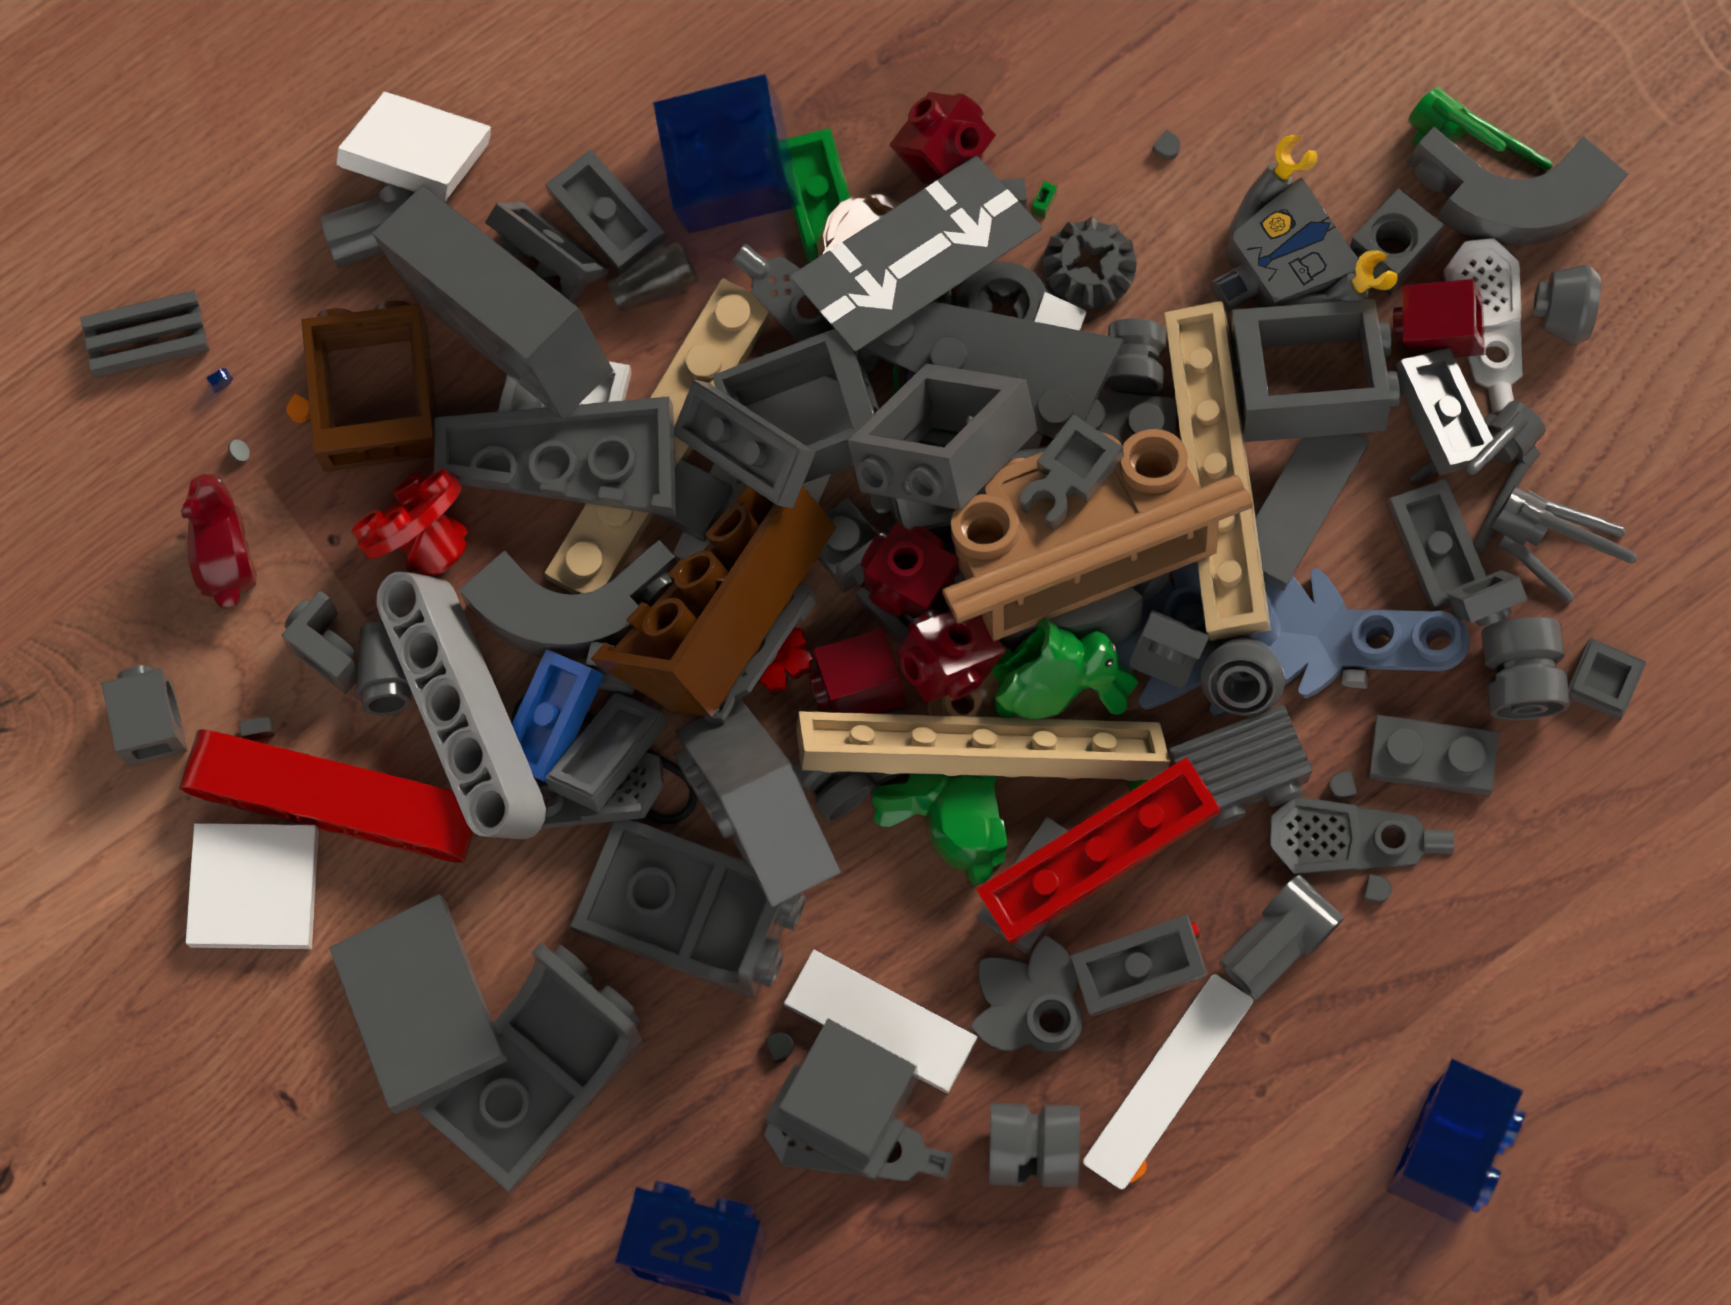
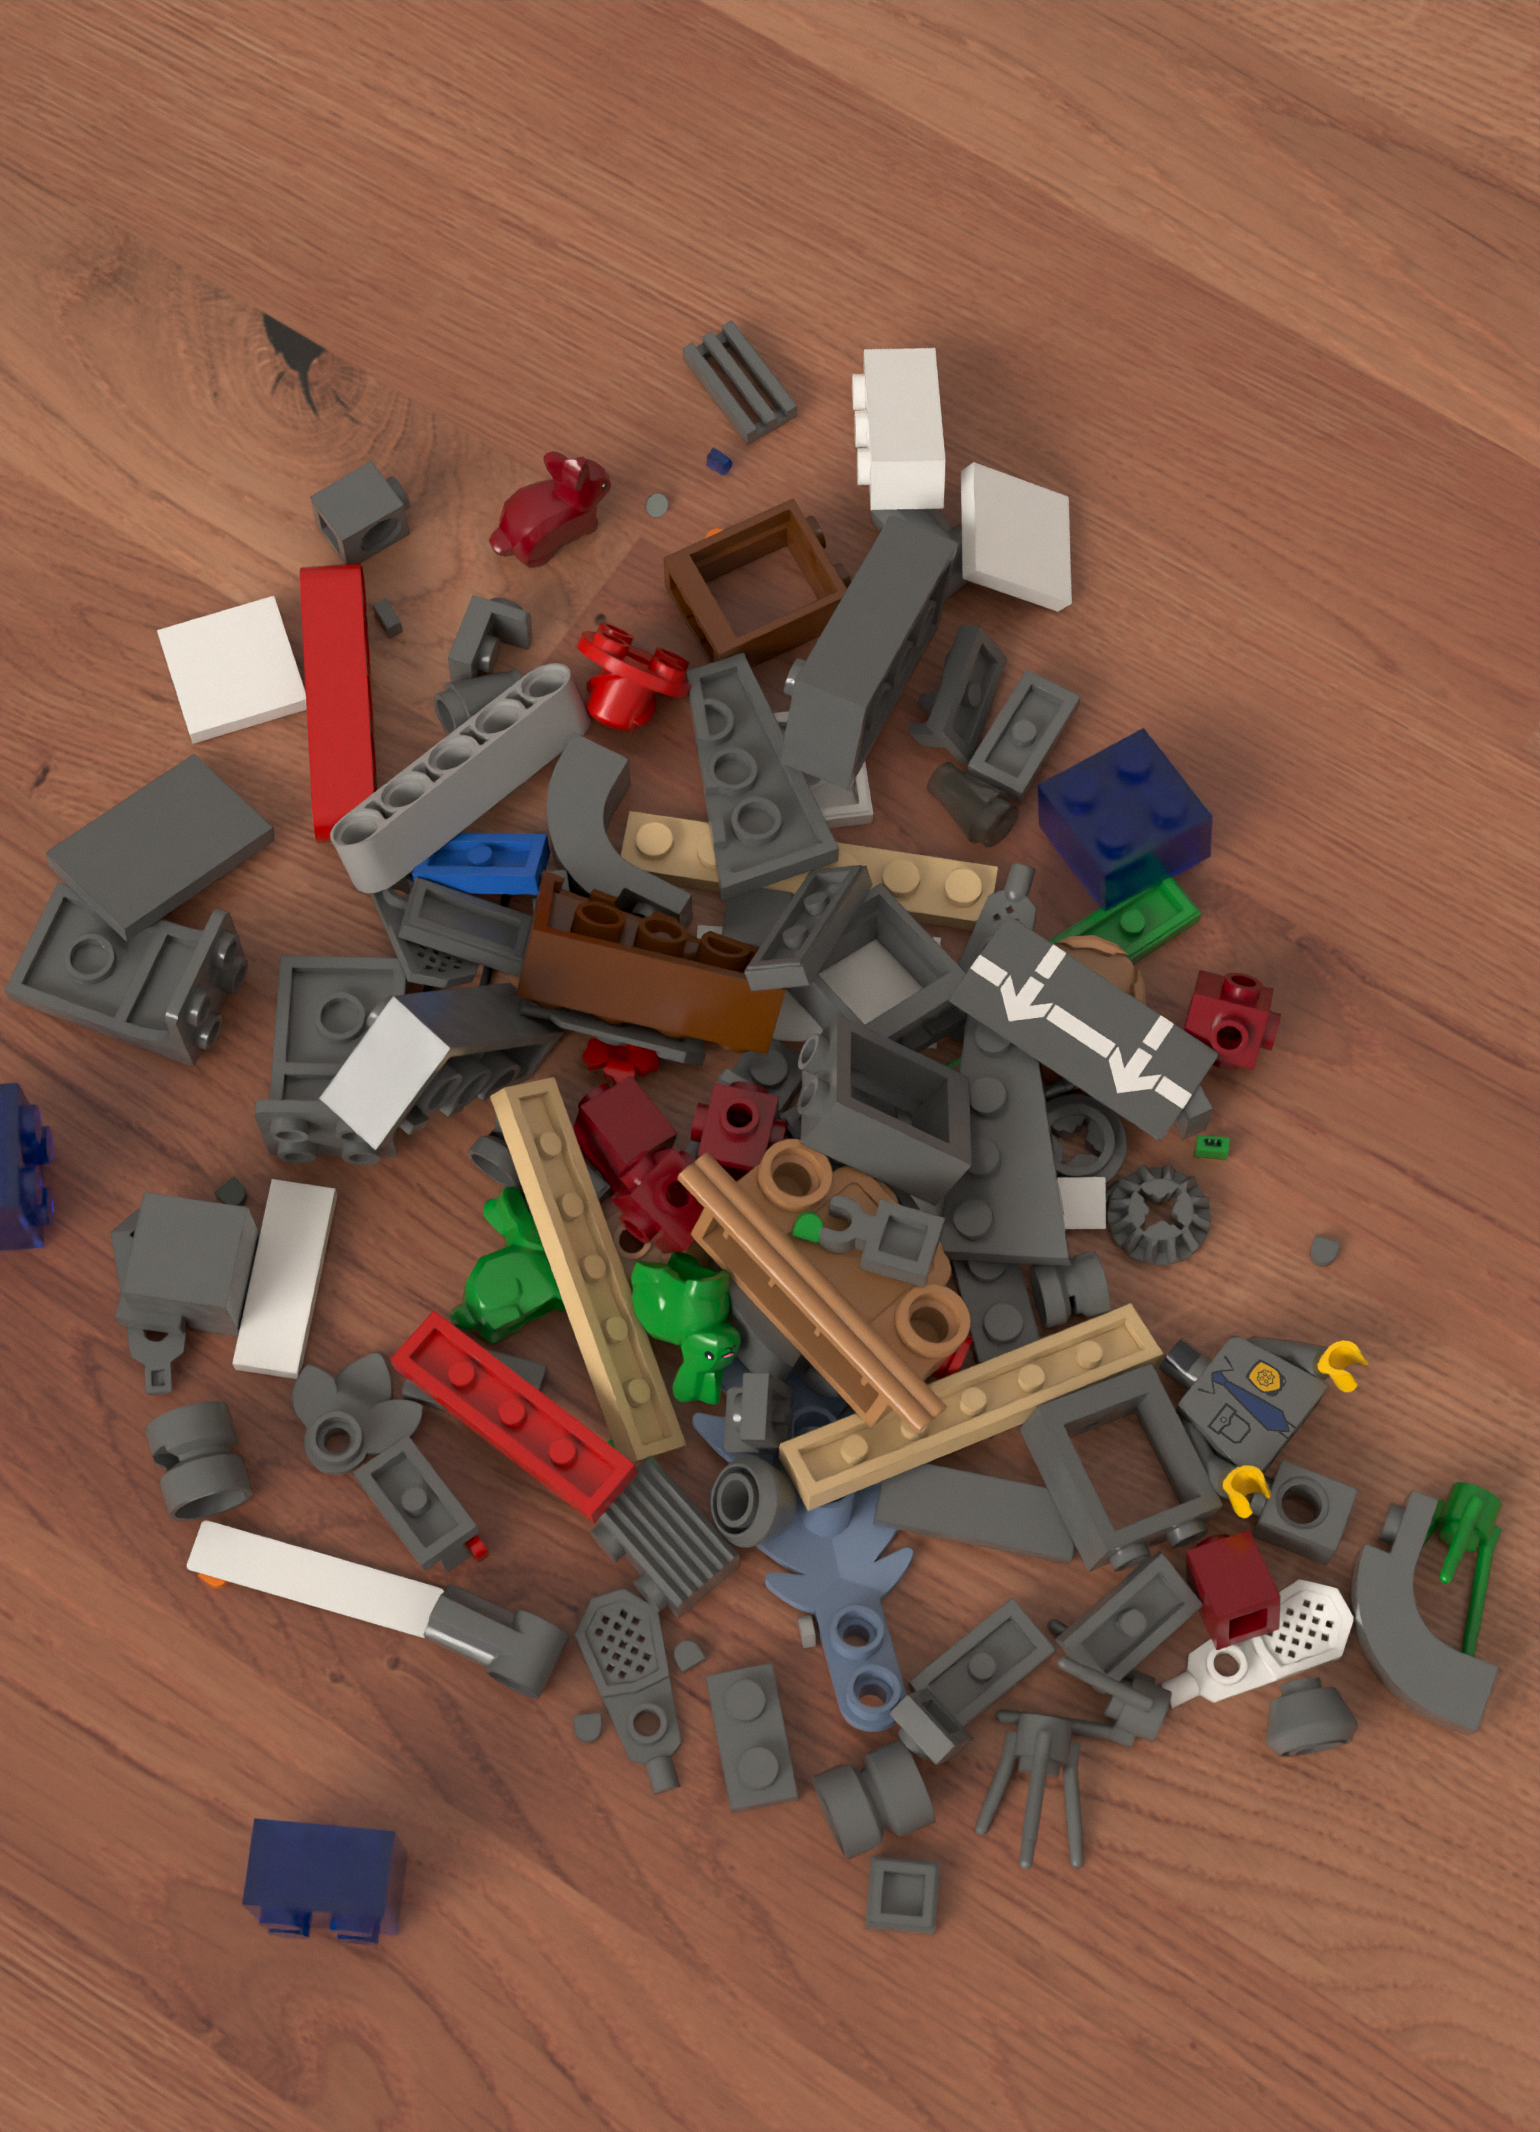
camera: 65 degrees right, 5 degrees down
none -> green piece [791,1211,823,1243]
none -> white brick [852,348,945,510]

